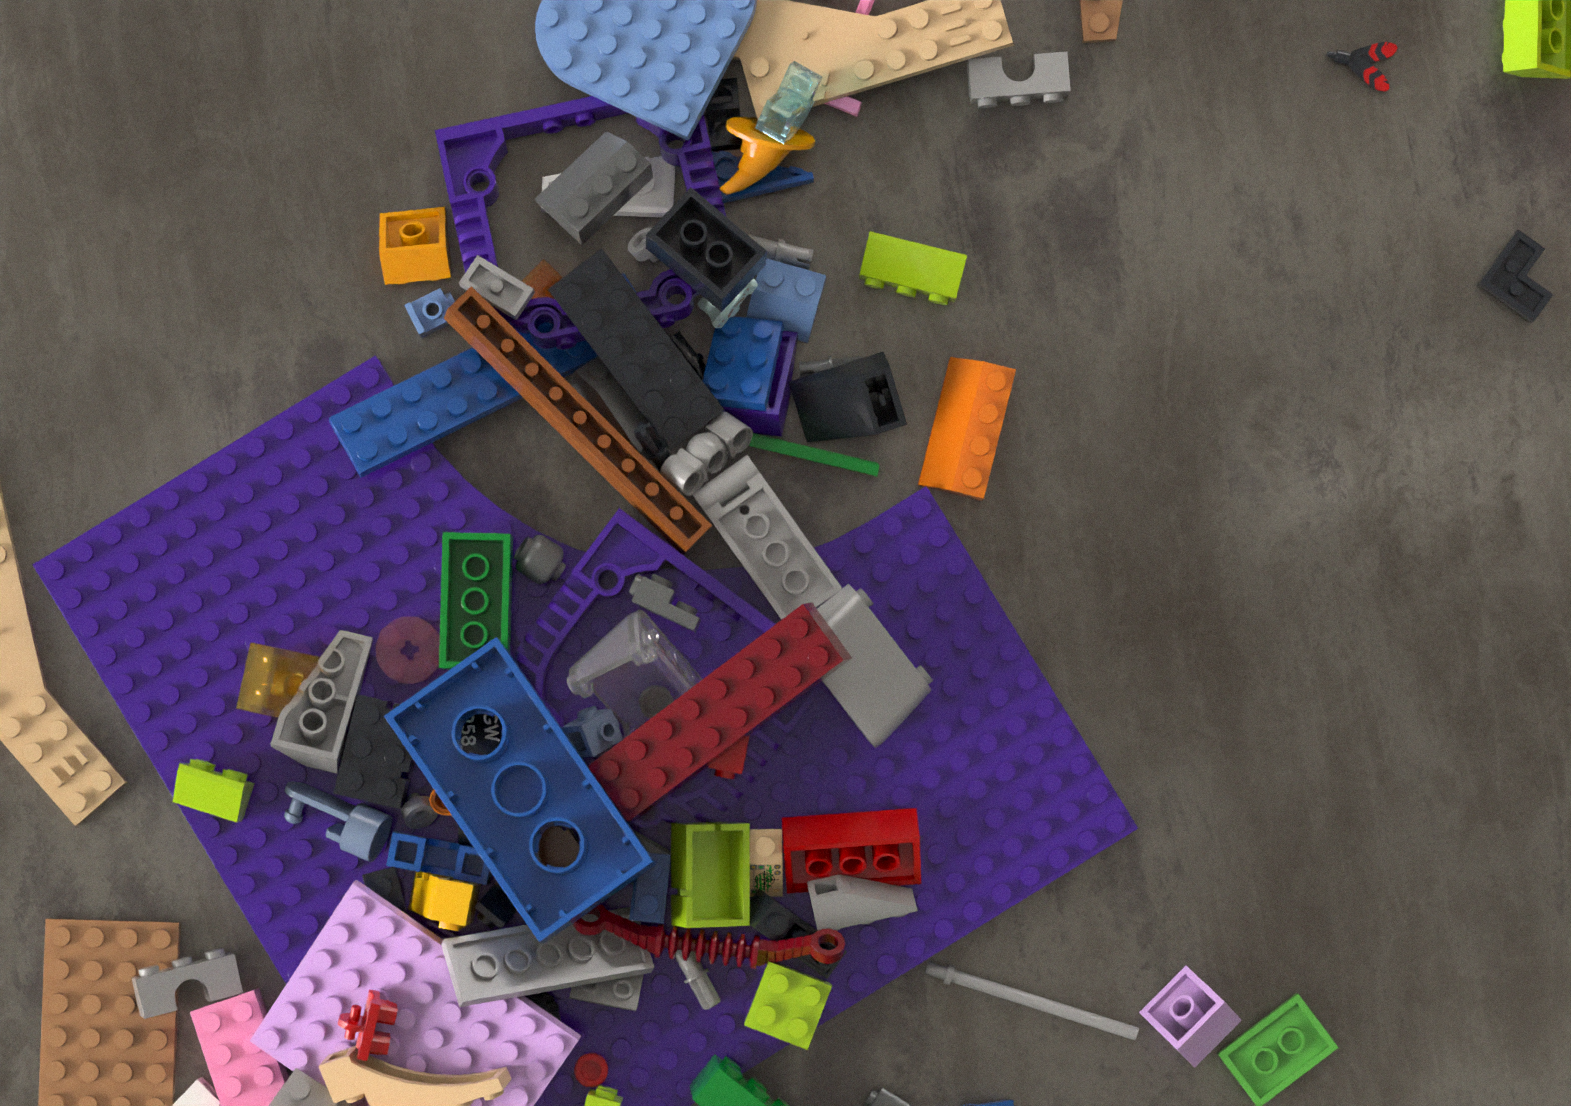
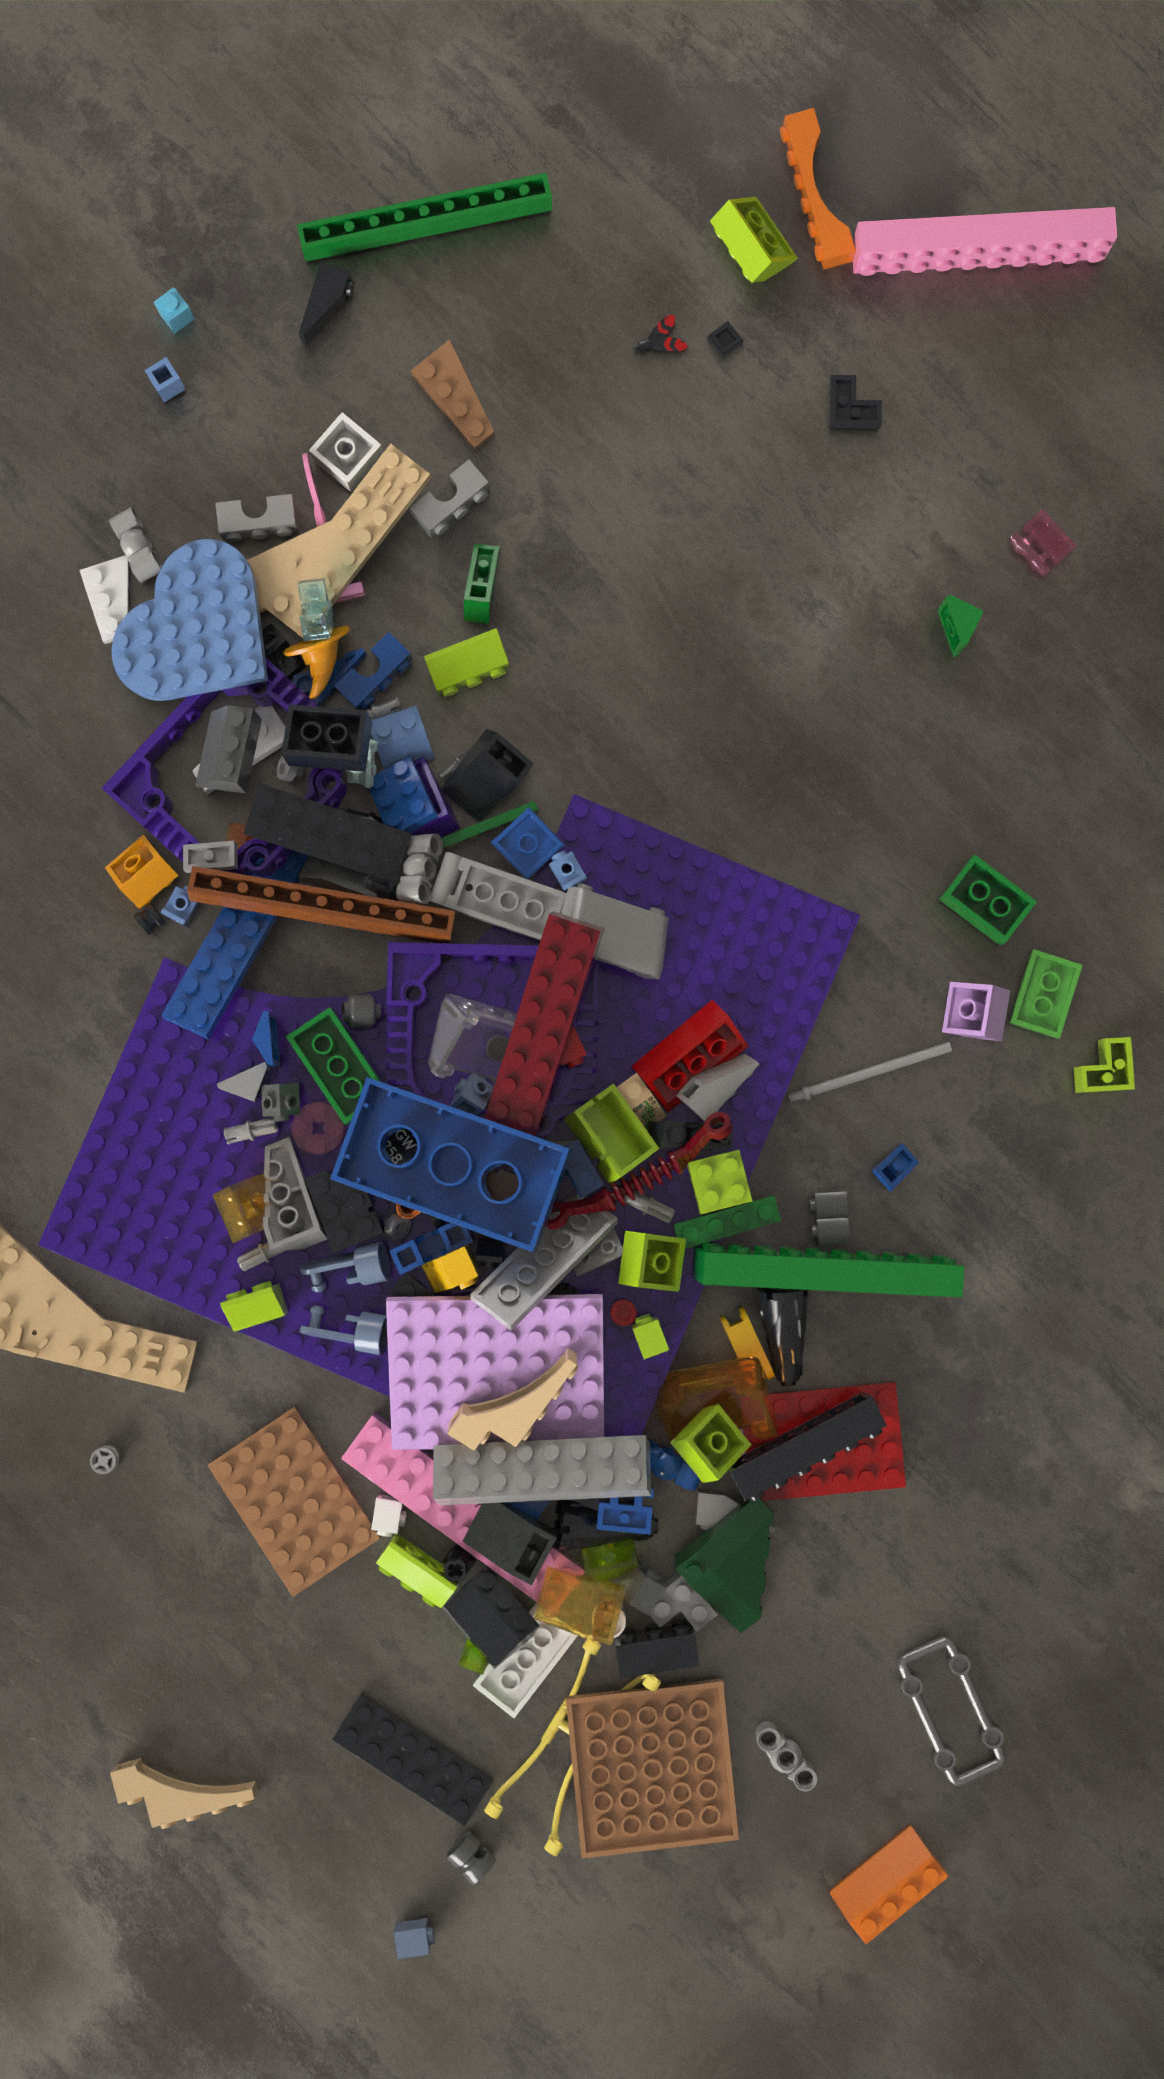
camera: 35 degrees left, 0 degrees up
light grey arch [131,948,243,1019] -> none
red hips [338,989,398,1061] -> none
dark grey plate [629,574,701,633] -> none
orange slope [918,357,1016,501] -> none
none -> black wheel [133,903,166,935]
none -> light grey slope [217,1062,271,1102]
none -> light grey axle [224,1117,278,1145]
none -> light grey axle [237,1242,286,1271]
none -> blue slope [252,1011,281,1067]
none -> dark grey brick [261,1083,300,1121]
none -> sand blue piece [299,1306,388,1355]
none -> blue arch [334,632,412,710]
none -> green slope [463,543,499,624]
none -> blue plate [491,807,565,880]
none -> medium blue brick [549,850,587,893]
none -> lime brick [618,1231,686,1292]
none -> green plate [672,1195,781,1249]
none -> black tile [707,321,743,359]
none -> green slope [938,595,984,657]
none -> green brick [939,854,1037,946]

